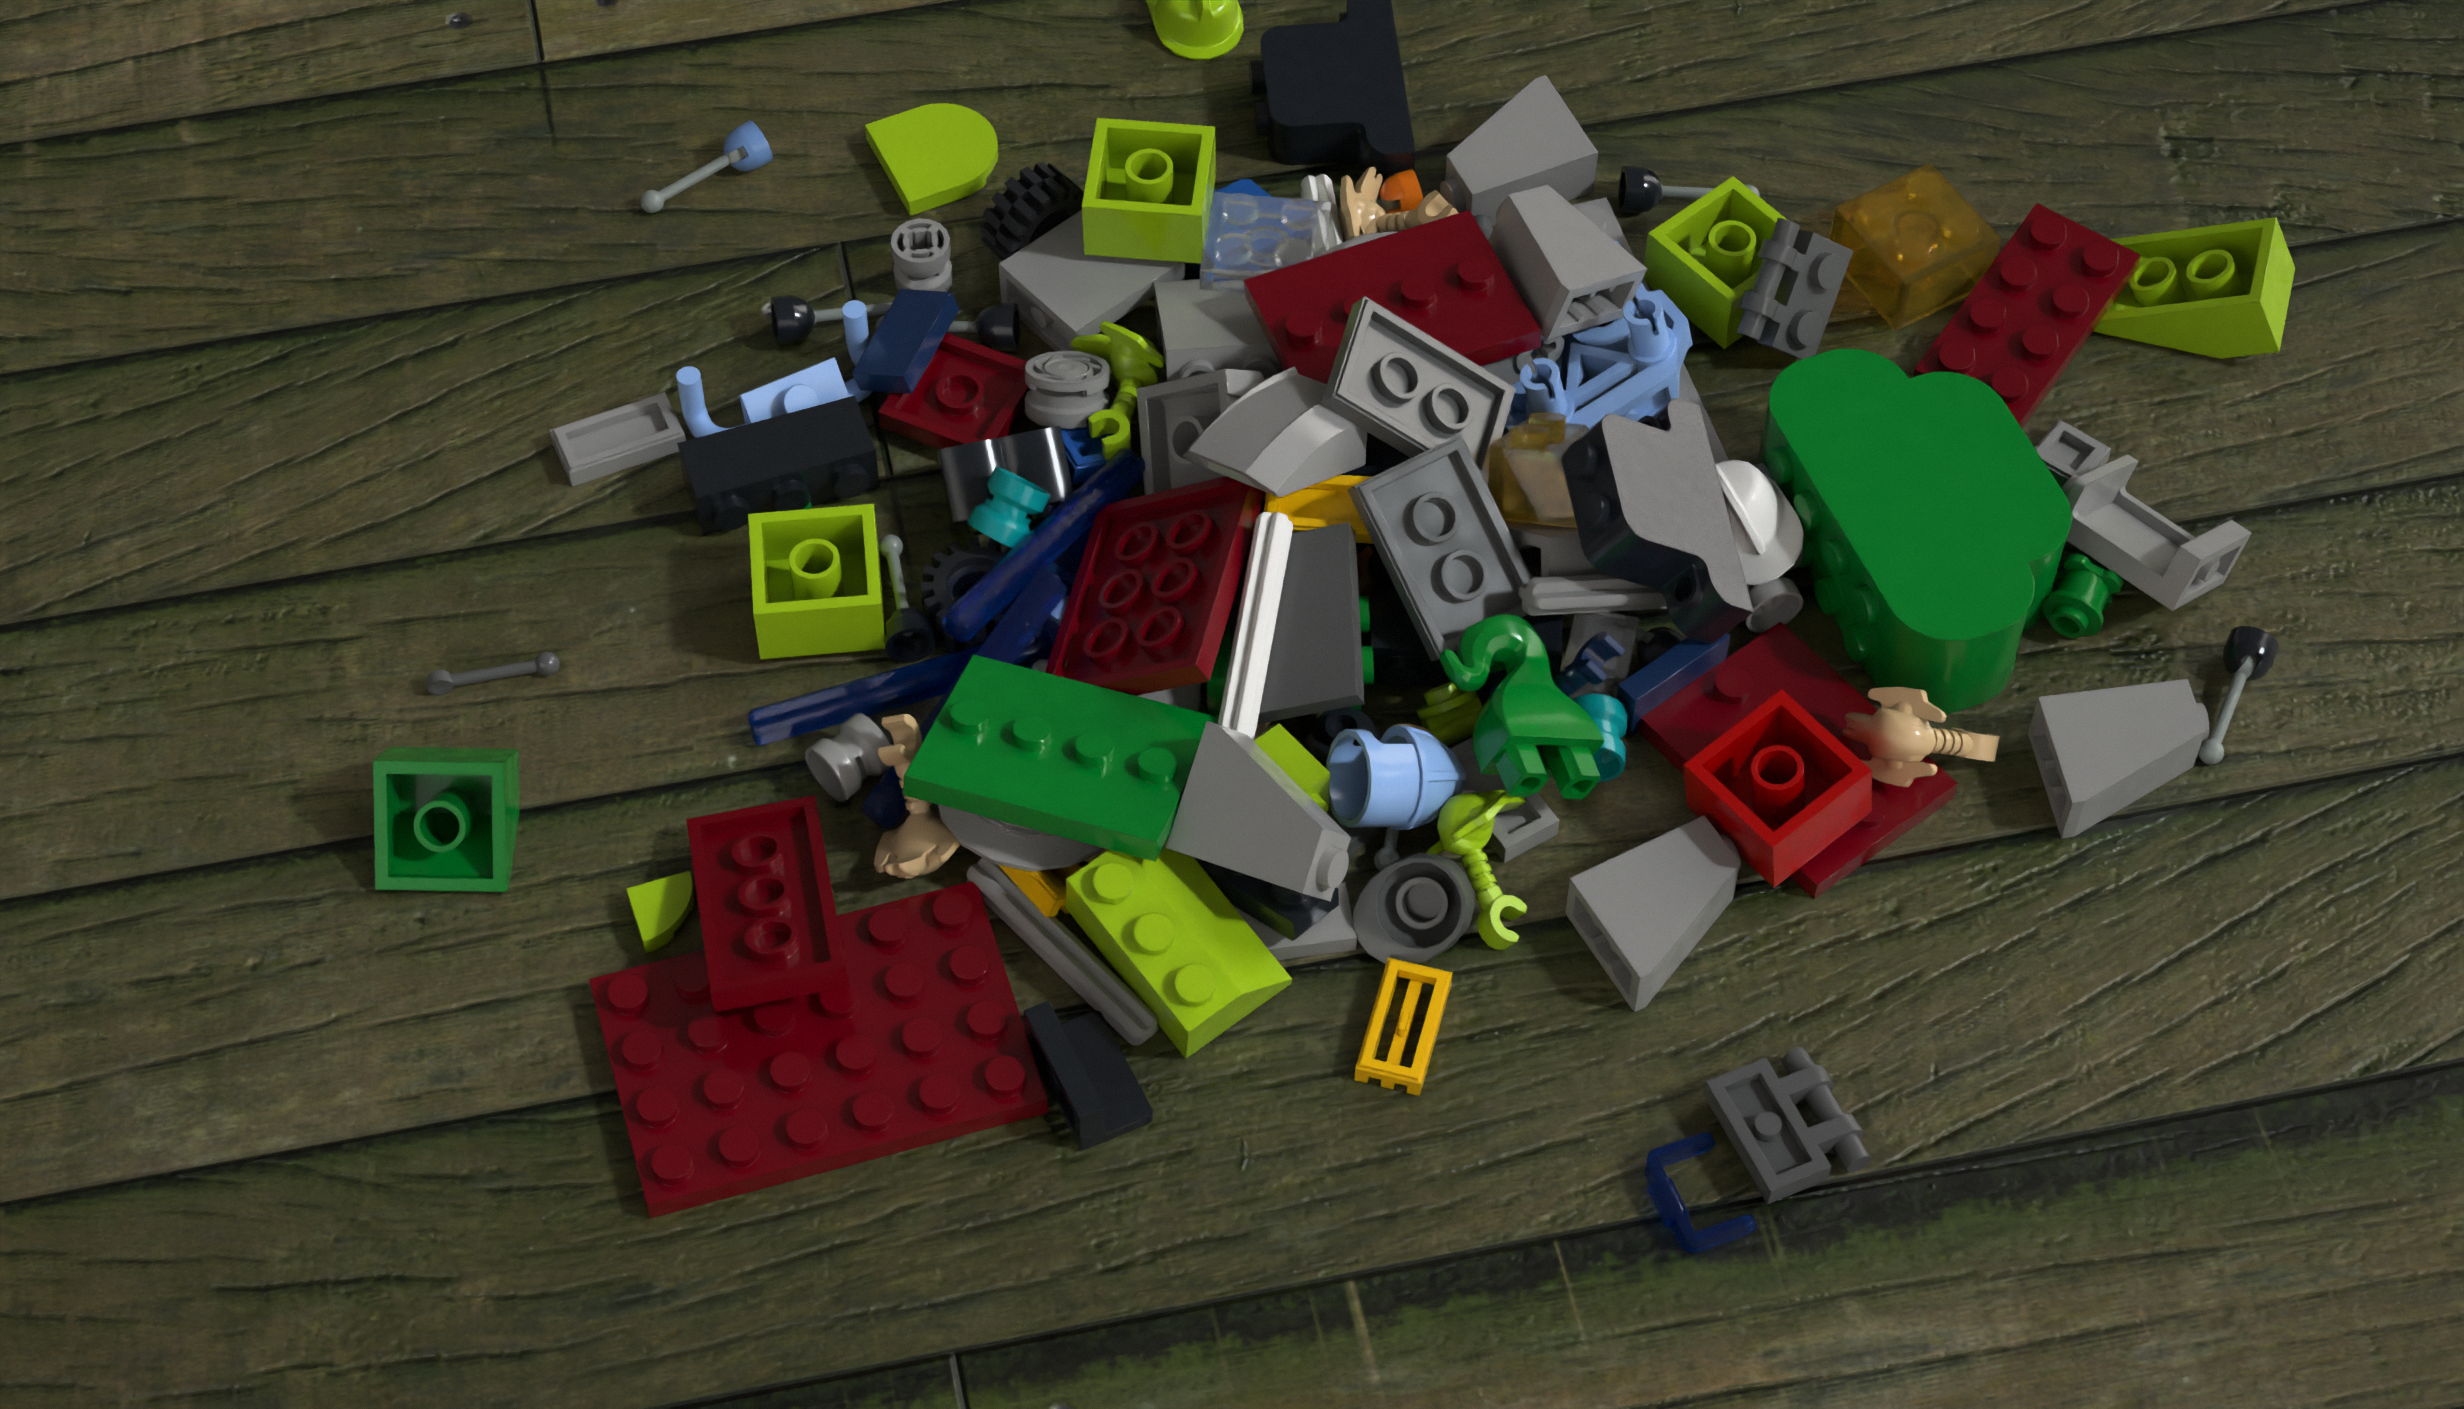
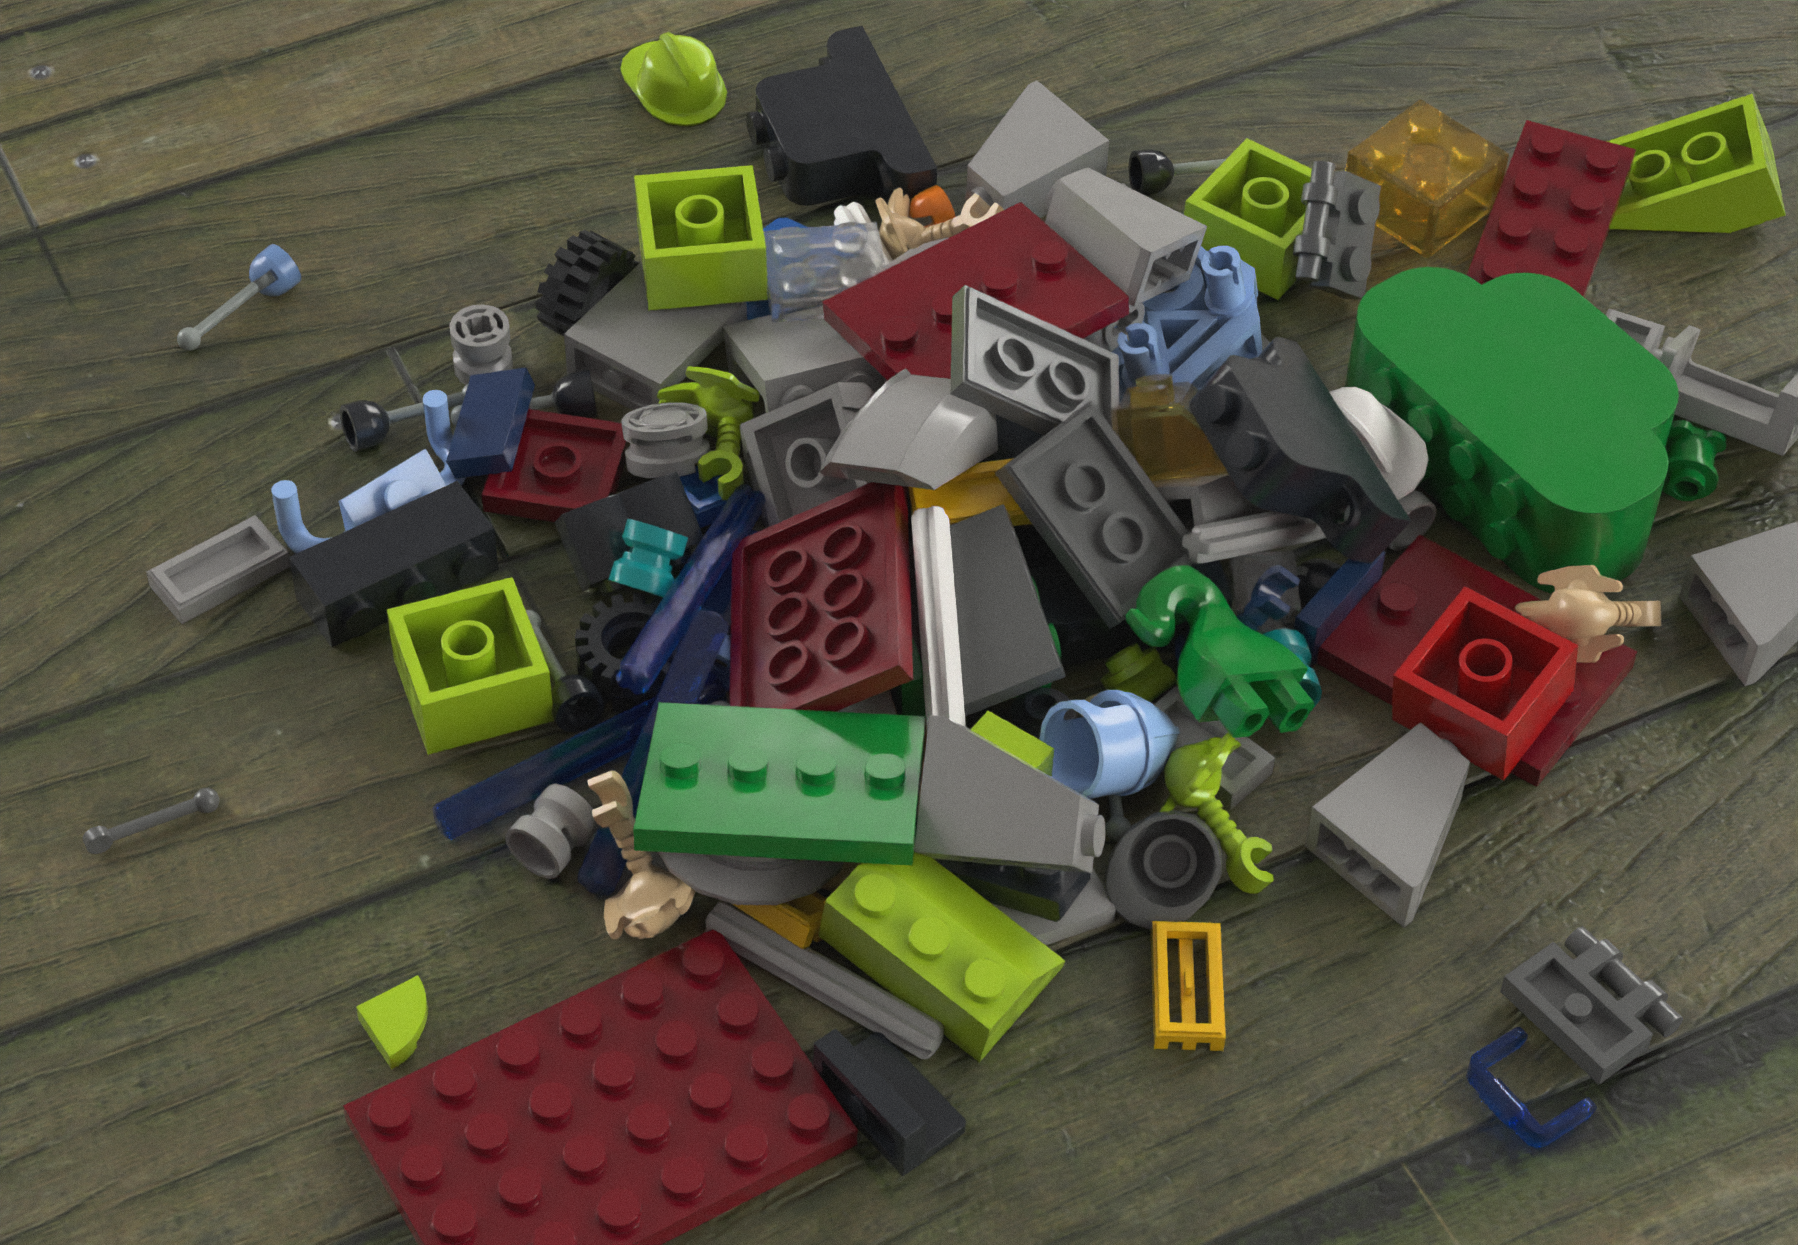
camera: 15 degrees left, 5 degrees down
green slope [373,747,520,892] -> none
dark red plate [686,795,850,1012] -> none
lime tile [865,103,999,216] -> none

